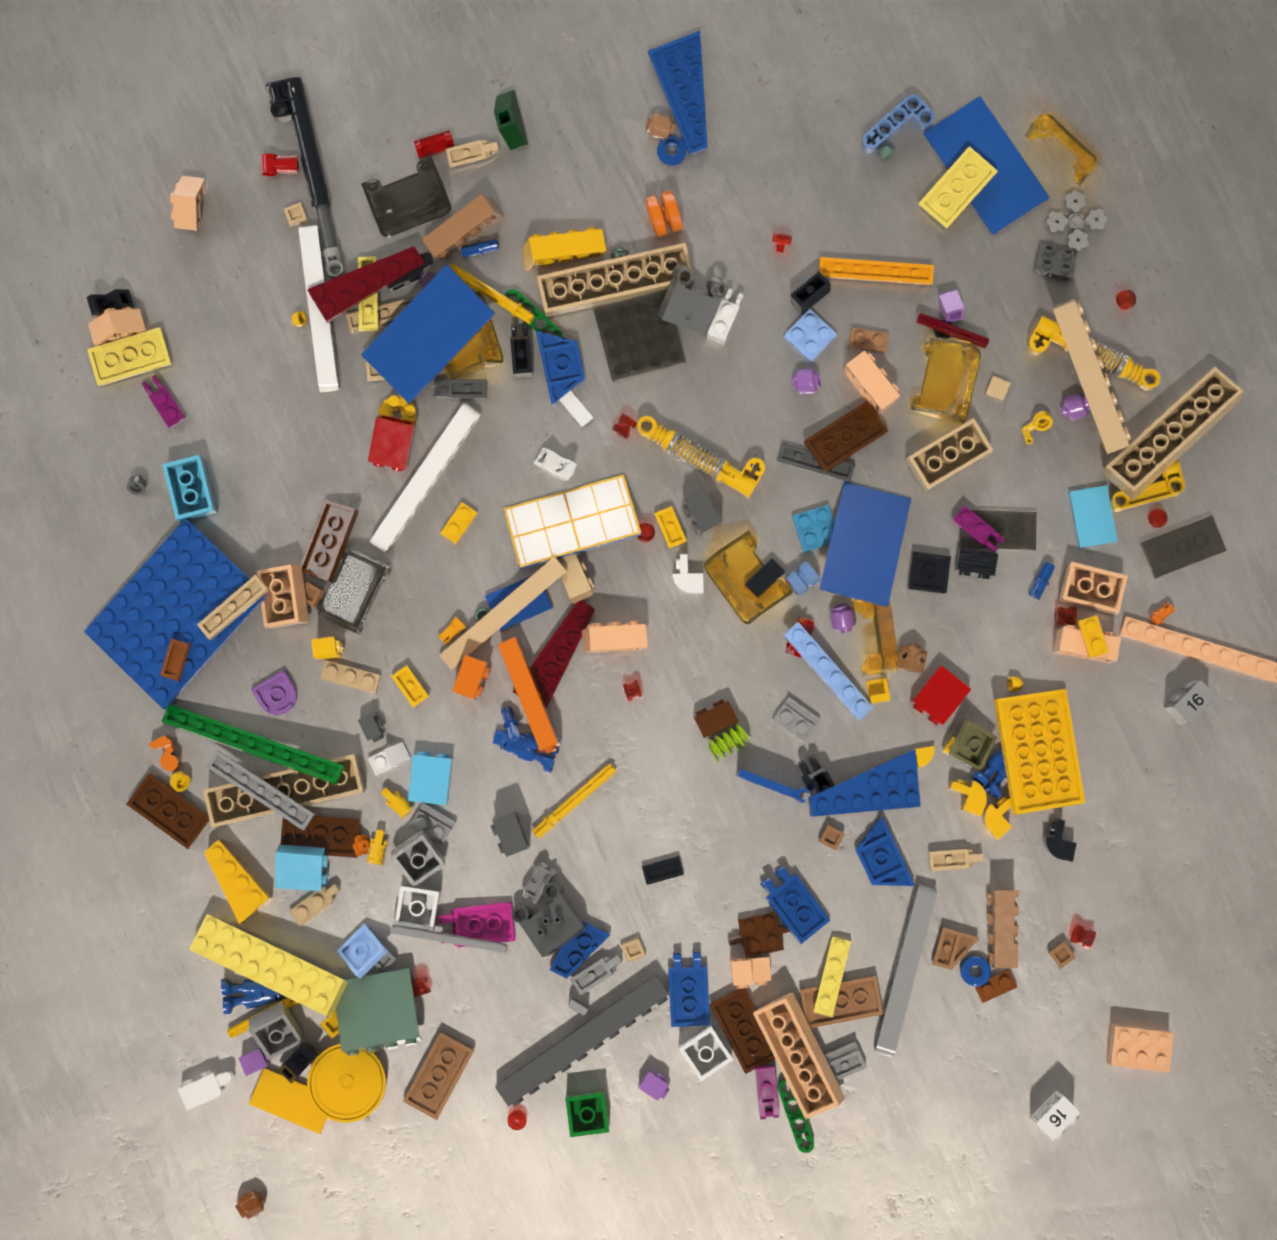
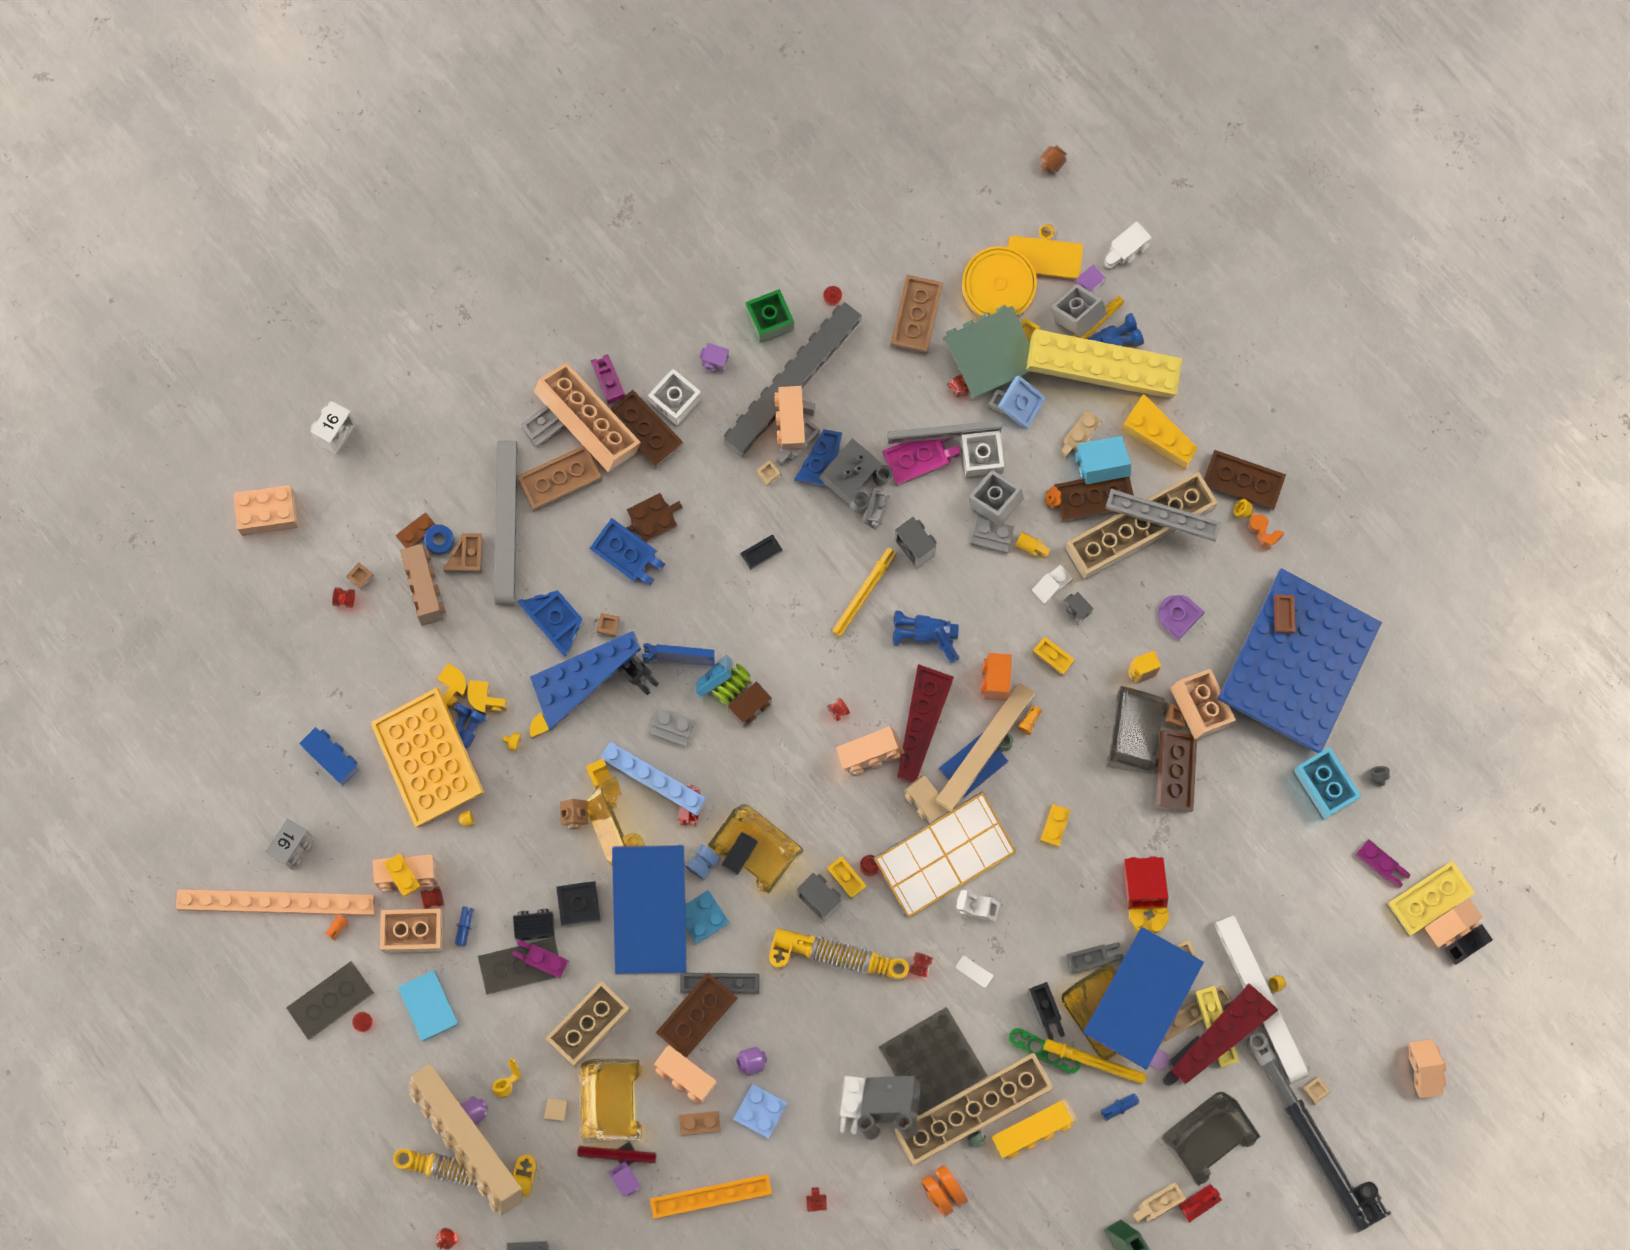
camera: 160 degrees right, 10 degrees down
green plate [161,704,344,785] -> none
tan plate [197,575,269,640] -> none
red piece [261,153,299,177] -> none
black brick [277,1041,318,1084] -> none
tan plate [320,660,381,694] -> none
yellow hinge [366,829,387,865] -> none
white beam [370,403,481,553] -> none
medium azure brick [408,751,453,805] -> none
medium nougat wedge [422,194,504,260] -> none
orange brick [497,637,560,754] -> none
blue wing [536,331,585,404] -> none
blue tile [668,952,710,1027] -> none
white brick [672,554,704,594] -> none
light nougat brick [730,956,771,989] -> none
green beam [778,1078,814,1153] -> none
black brick [791,271,831,315] -> none
light yellow plate [813,937,851,1018] -> none
medium lavender head [829,603,857,633] -> none
red brick [911,665,972,726] -> none
tan hinge [928,849,983,871] -> none
olive plate [948,720,998,771] -> none
black brick [1043,819,1077,862] -> none
tan brick [1105,367,1243,500] -> none
yellow piece [1110,460,1185,512] -> none
none -> blue brick [299,727,359,786]
none -> dark azure wing [696,654,732,697]
none -> light nougat brick [774,386,805,449]
none -> yellow hinge [1039,224,1055,239]

